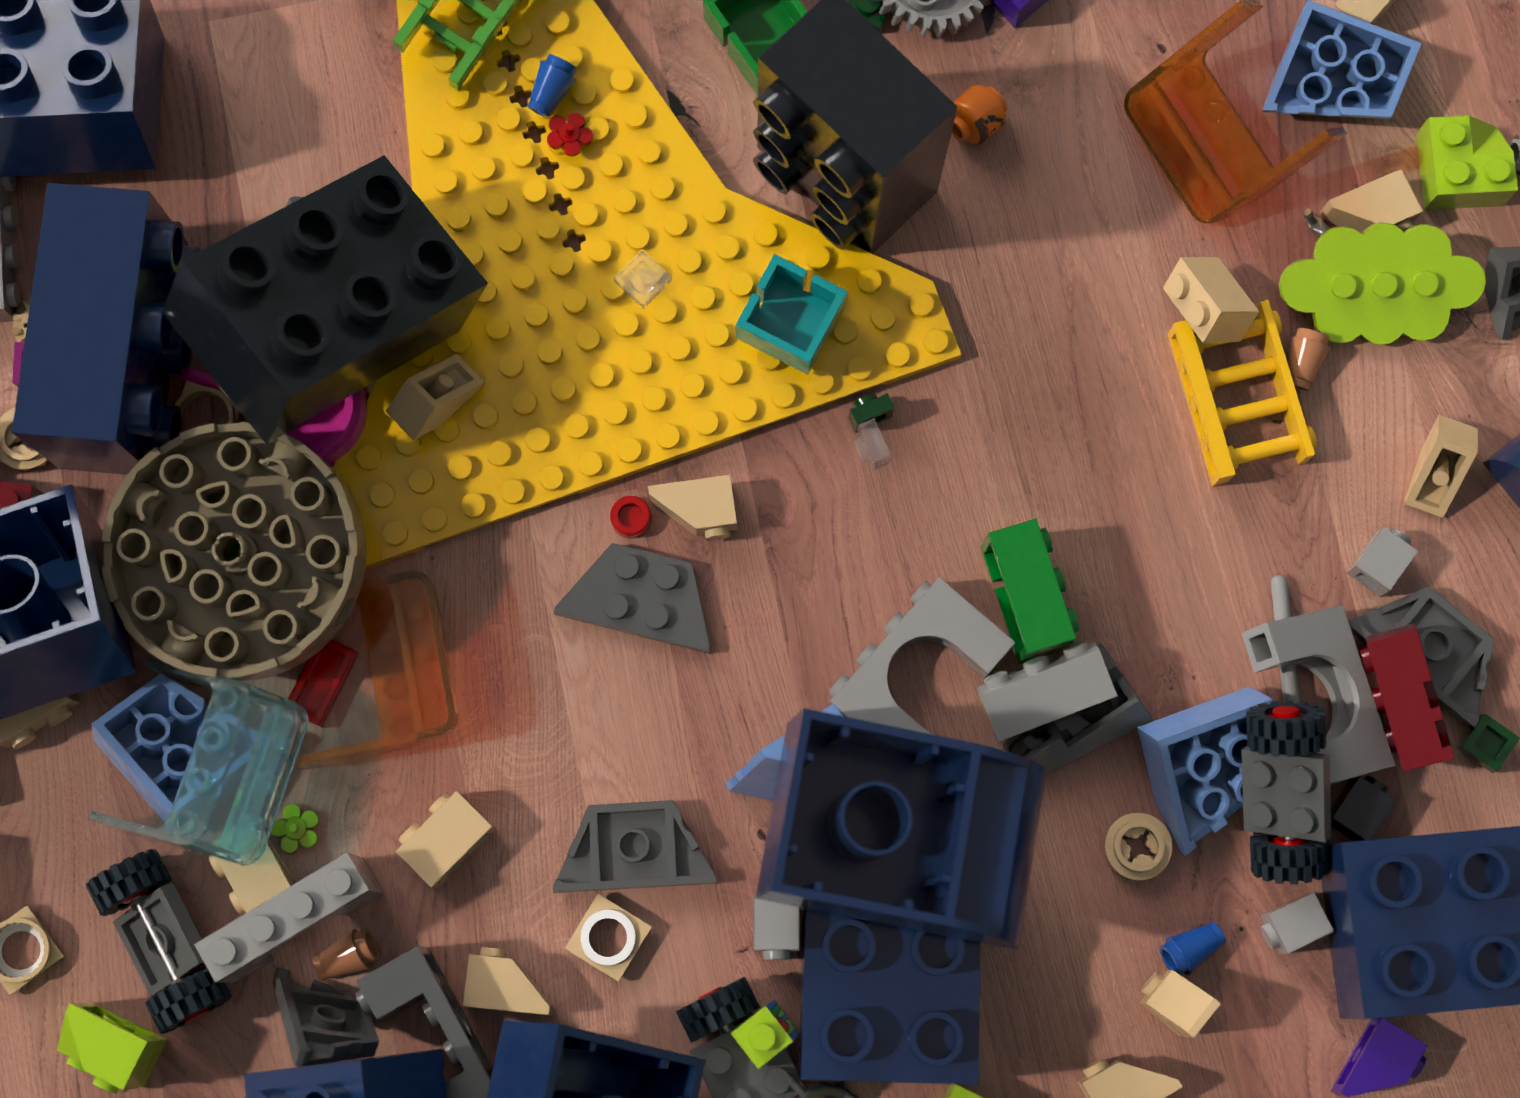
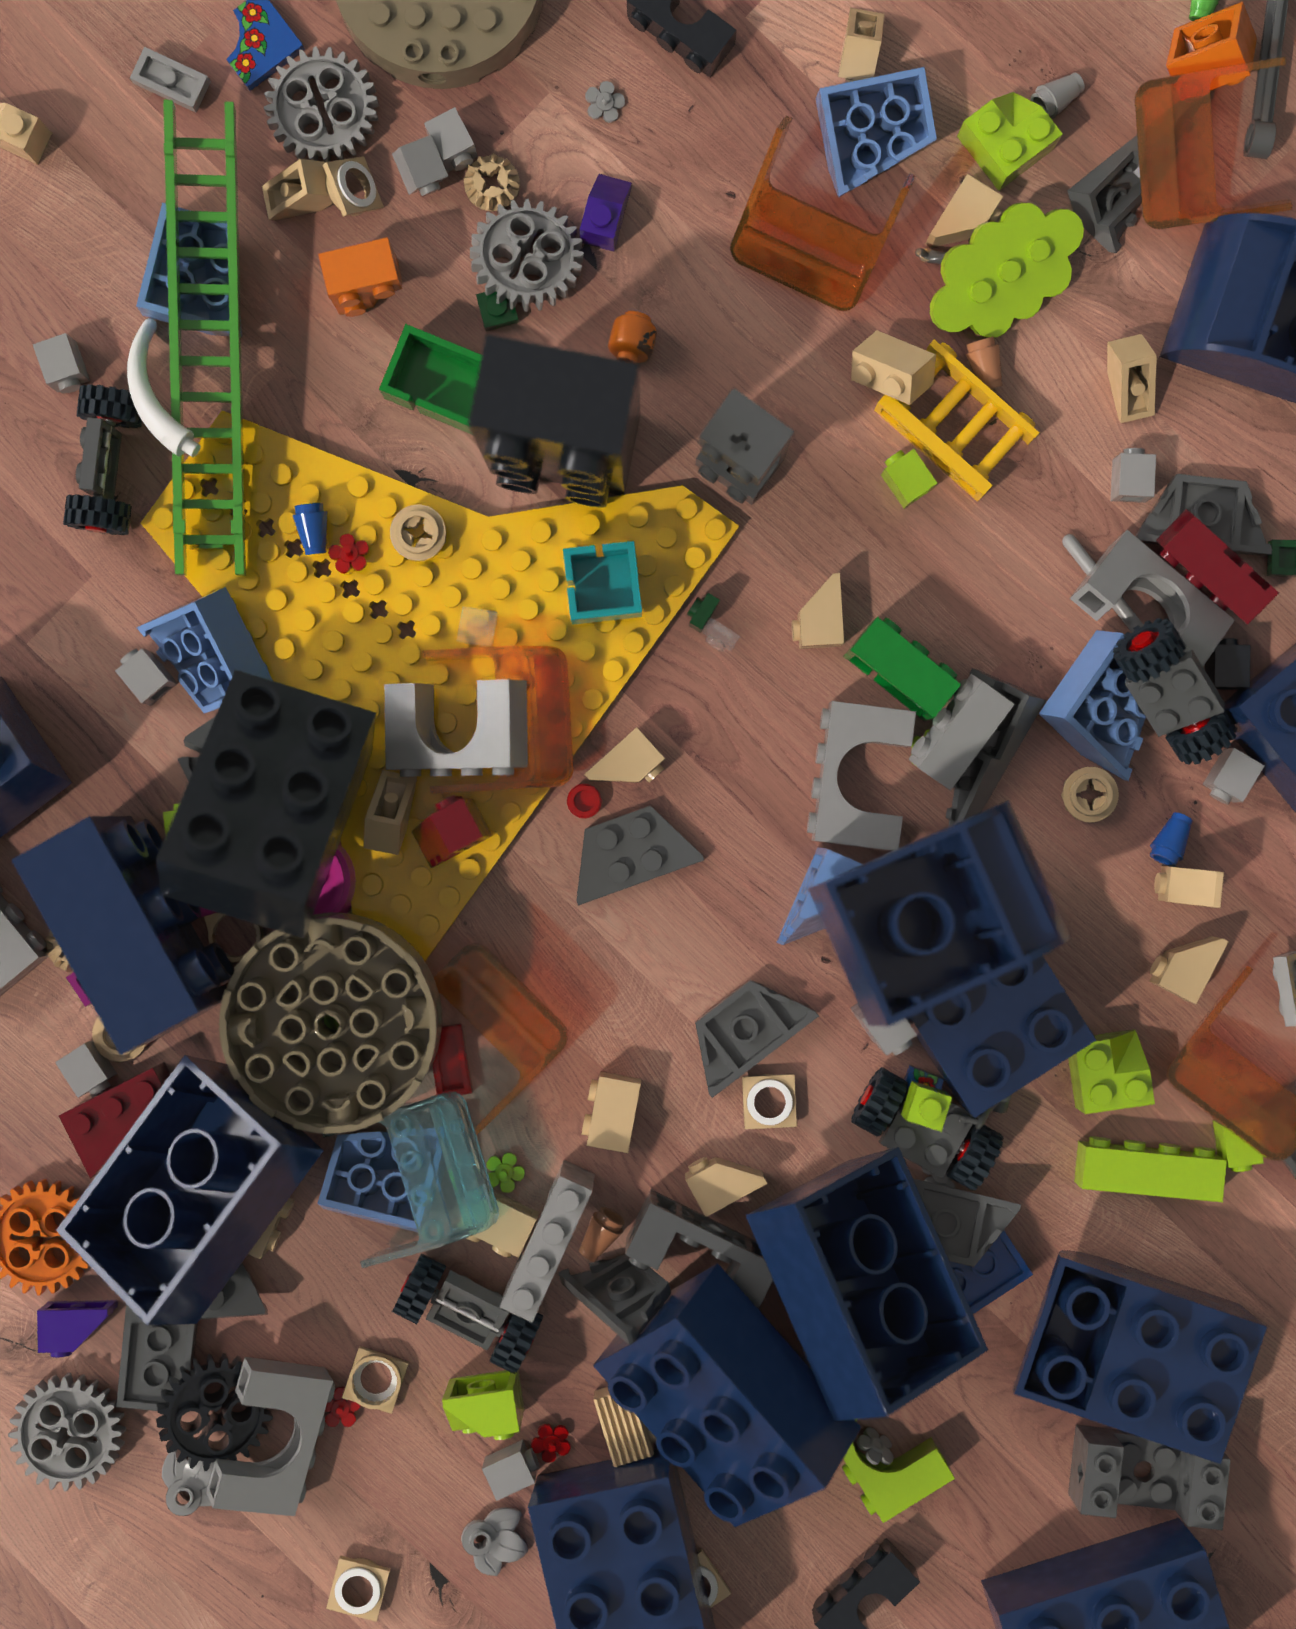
camera: 30 degrees left, 10 degrees up
none -> light grey brick [115,649,178,705]
none -> medium blue wedge [136,587,273,714]
none -> light grey arch [384,679,528,777]
none -> tan gear [390,504,446,561]
none -> dark red wedge [411,795,493,868]
none -> clear orange windscreen [422,645,574,794]
none -> dark grey plate [695,388,794,505]
none -> tan slope [792,573,844,649]
none -> lime brick [881,449,938,509]

